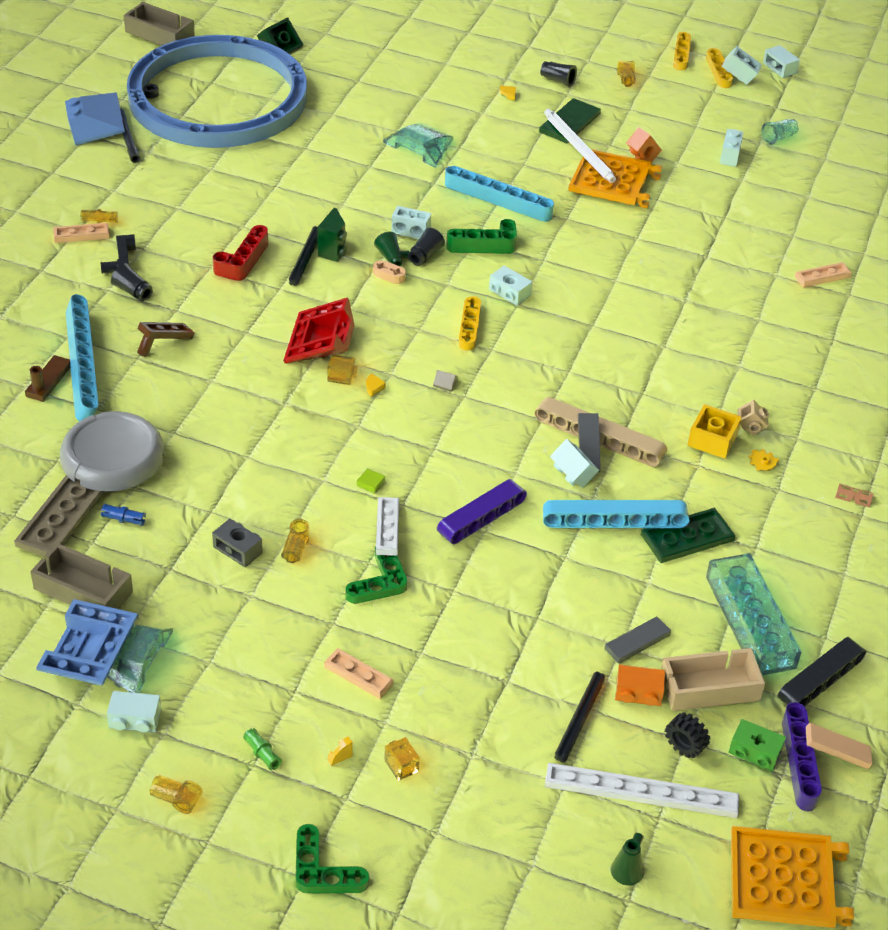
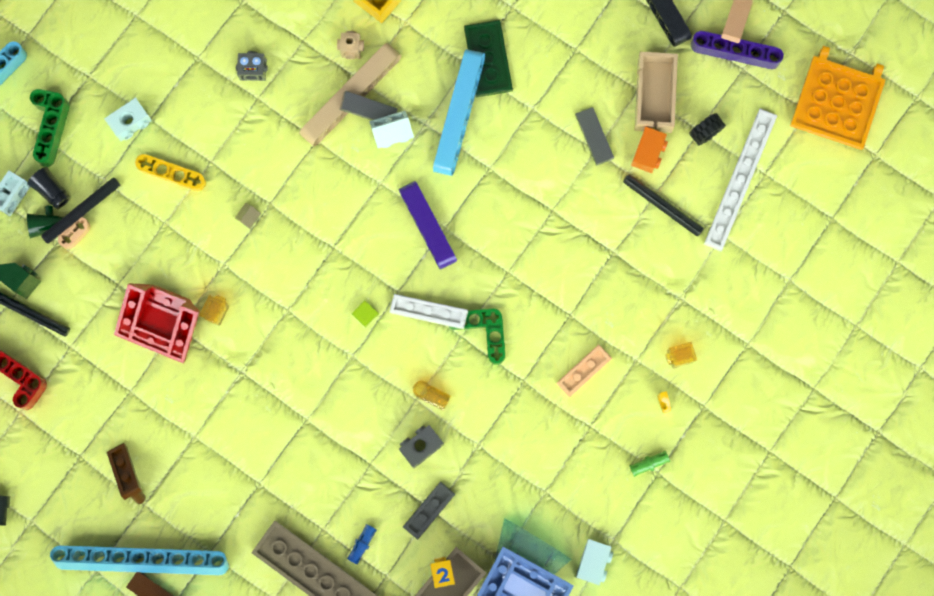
camera: 70 degrees left, 35 degrees up
light grey piece [60,411,165,491] -> none
black plant [111,263,153,302] -> none
clear yellow piece [149,774,203,814] -> none
green beam [295,824,369,893] -> none
yellow tile [366,373,386,397] -> none
dark green piece [610,833,644,885] -> none
clear light blue brick [706,553,802,675] -> none
bright green brick [729,719,786,771] -> none
none -> black axle [41,178,120,244]
none -> dark grey head [236,51,268,81]
none -> tan brick [337,31,364,59]
none -> dark grey tile [403,481,455,540]
none -> yellow brick [430,557,455,588]

